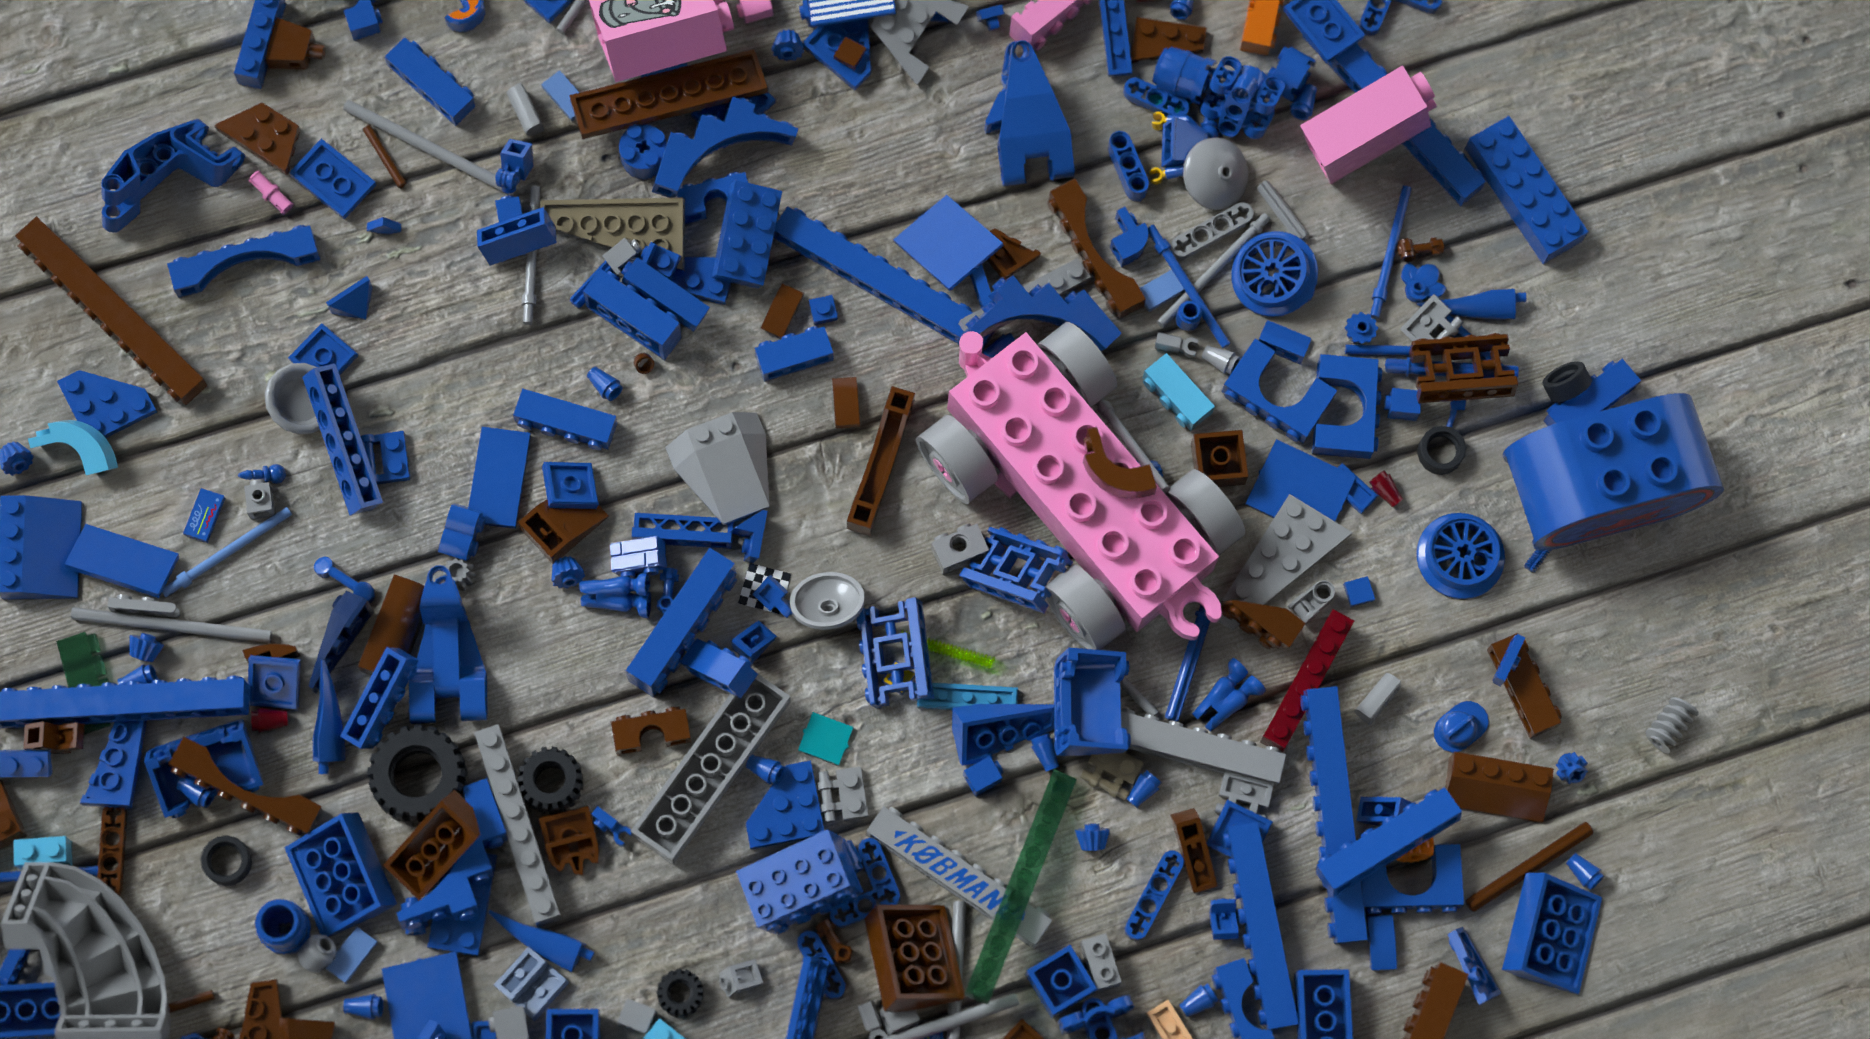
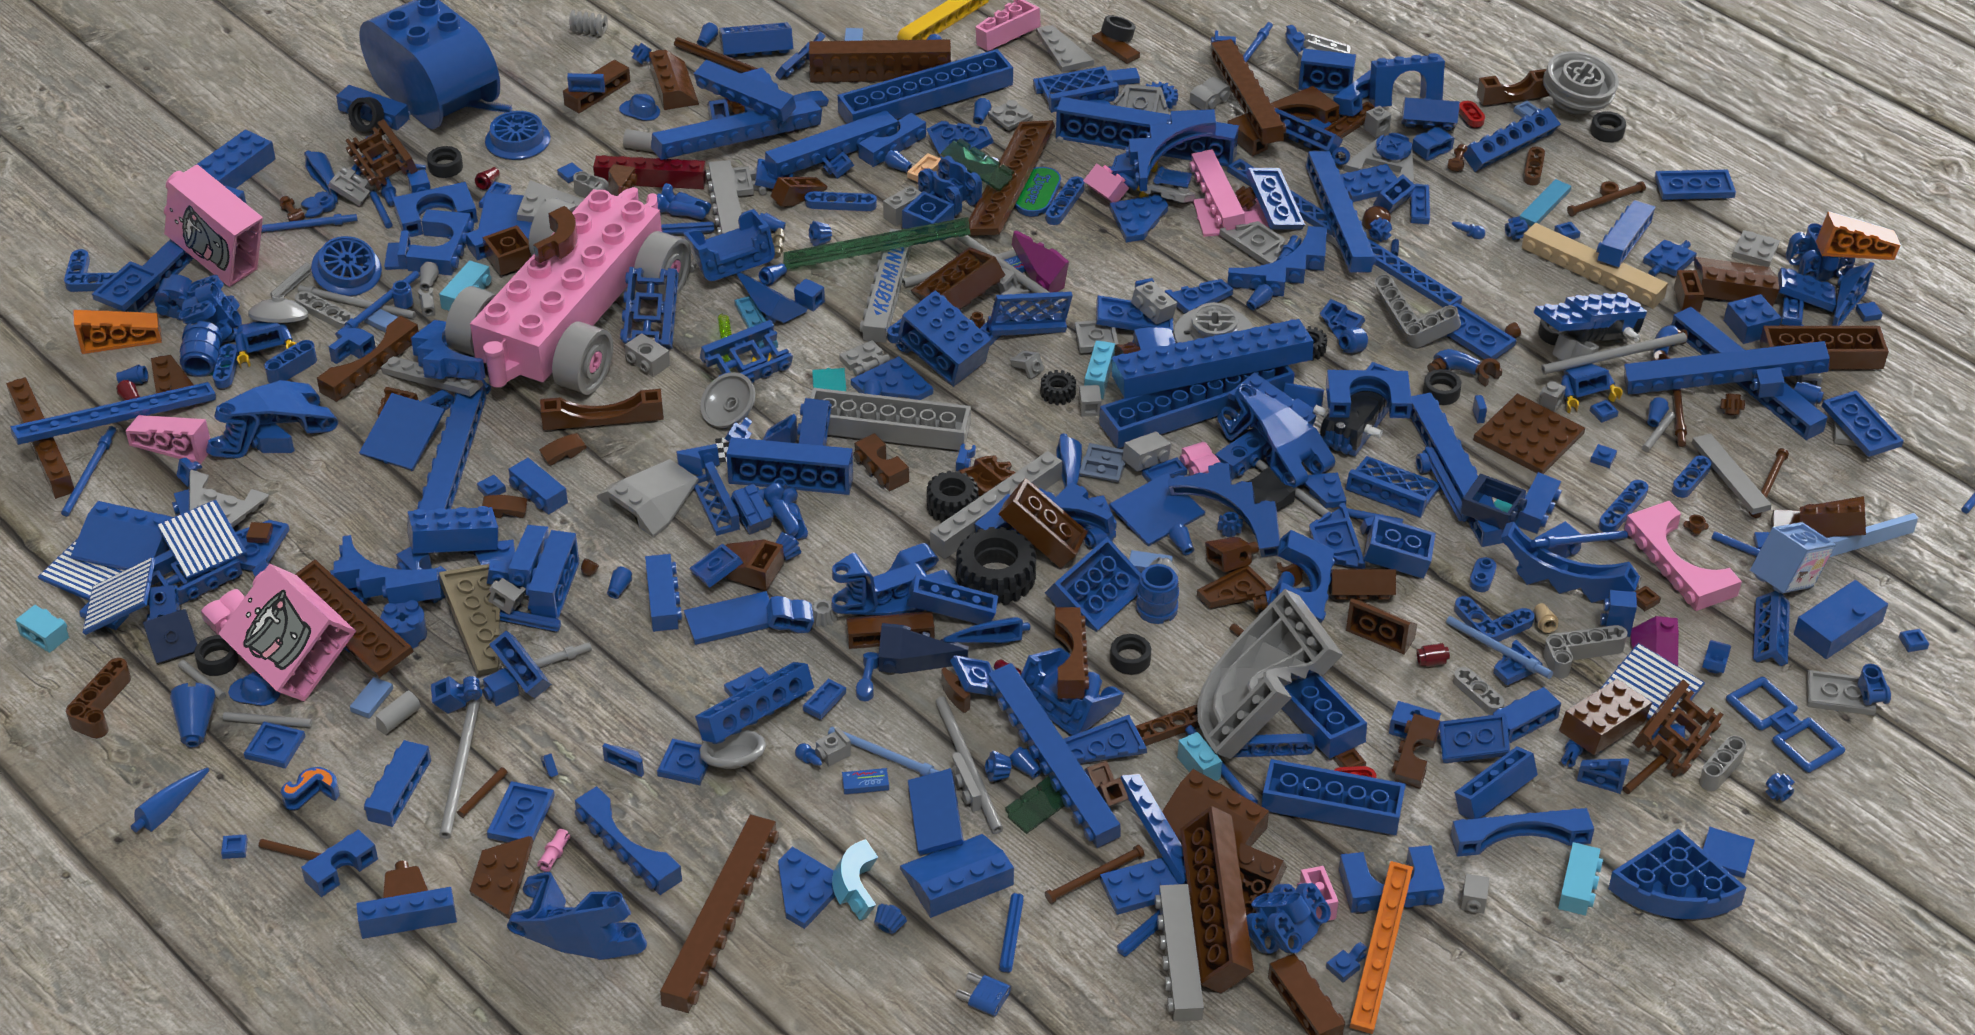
camera: 110 degrees left, 30 degrees down
blue piece [1345,312,1378,345] -> none
none -> blue brick [466,228,488,260]
none -> blue plate [803,678,846,720]

